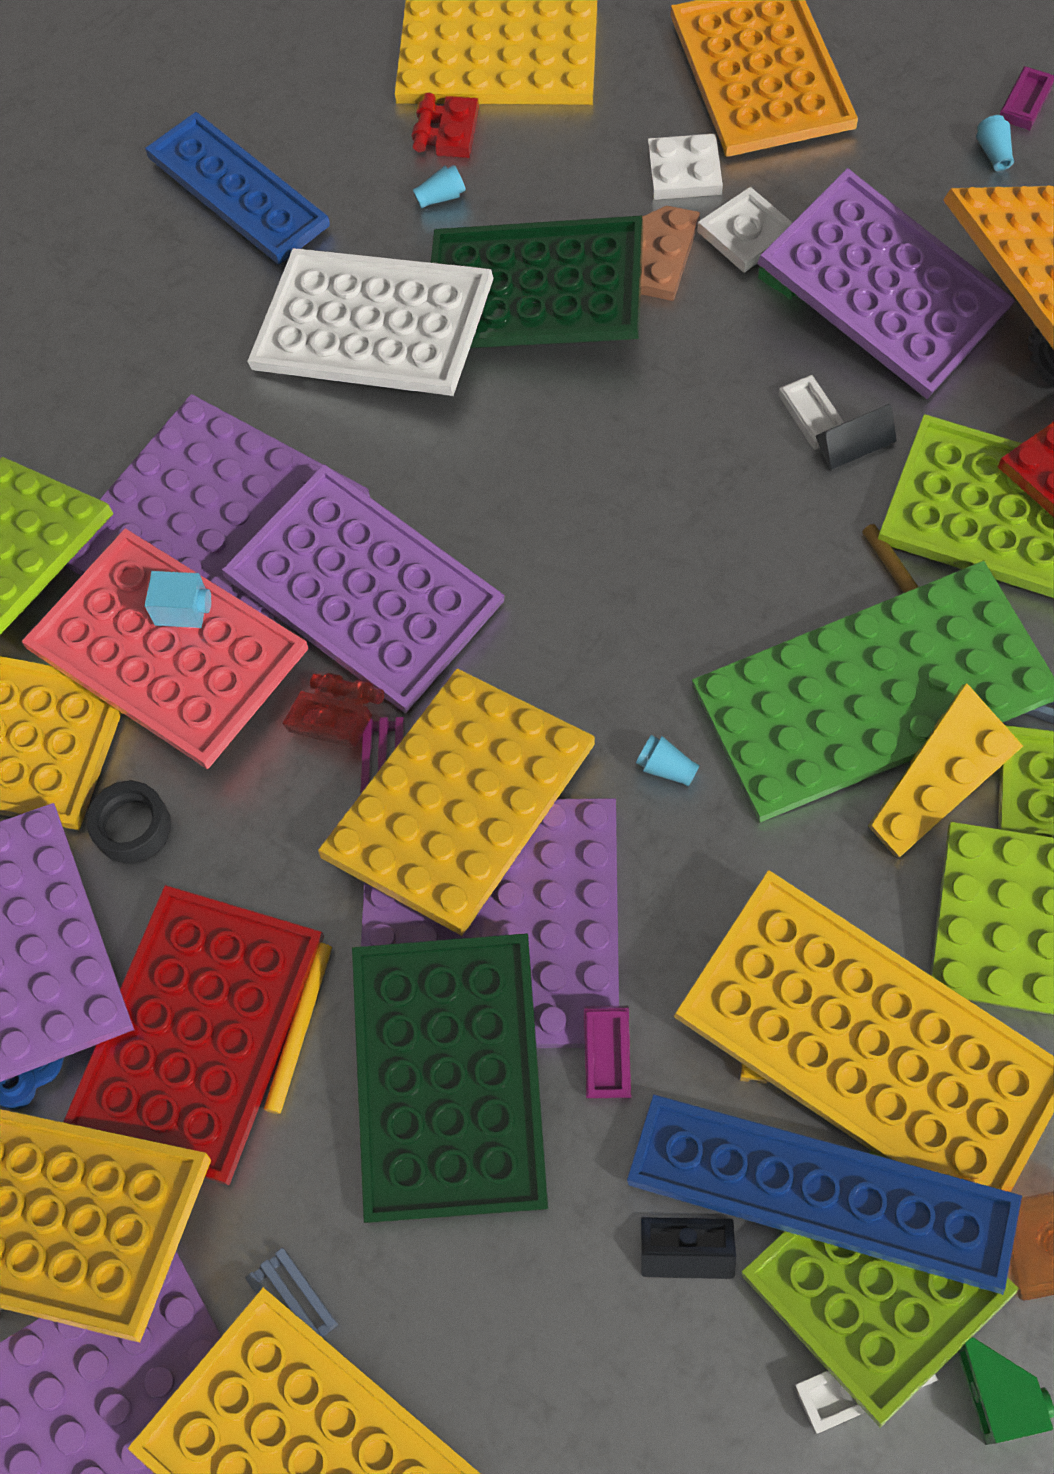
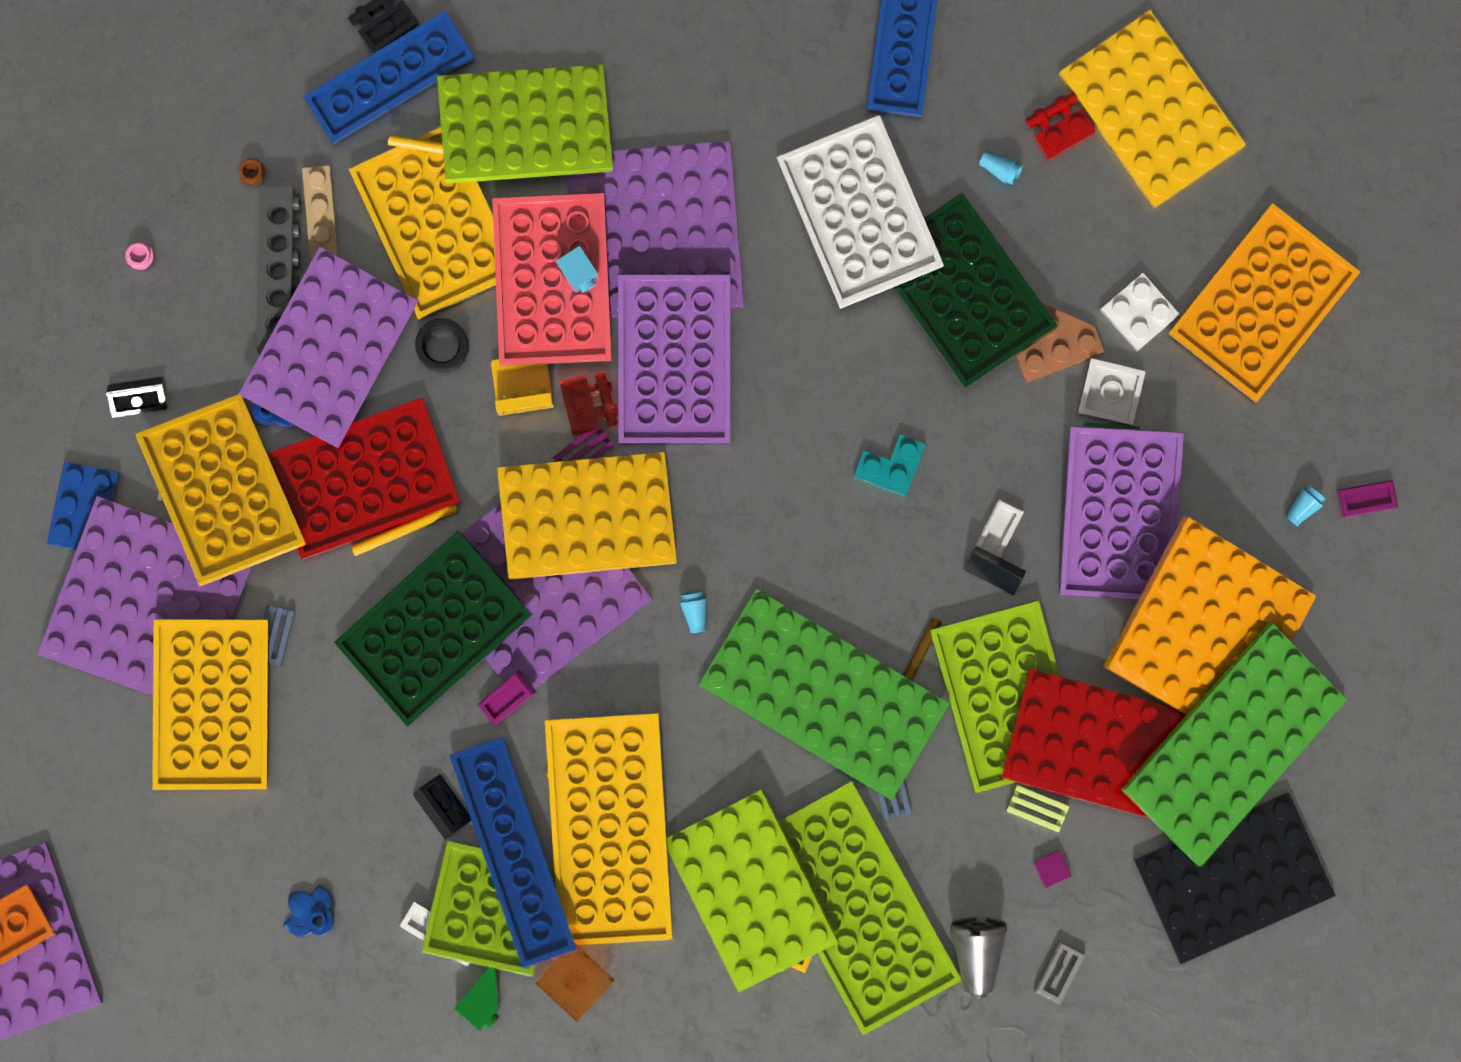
camera: 50 degrees right, 20 degrees up
yellow wing [868,683,1023,857] -> none
none -> yellow bracket [491,359,554,416]
none -> teal plate [854,434,926,497]

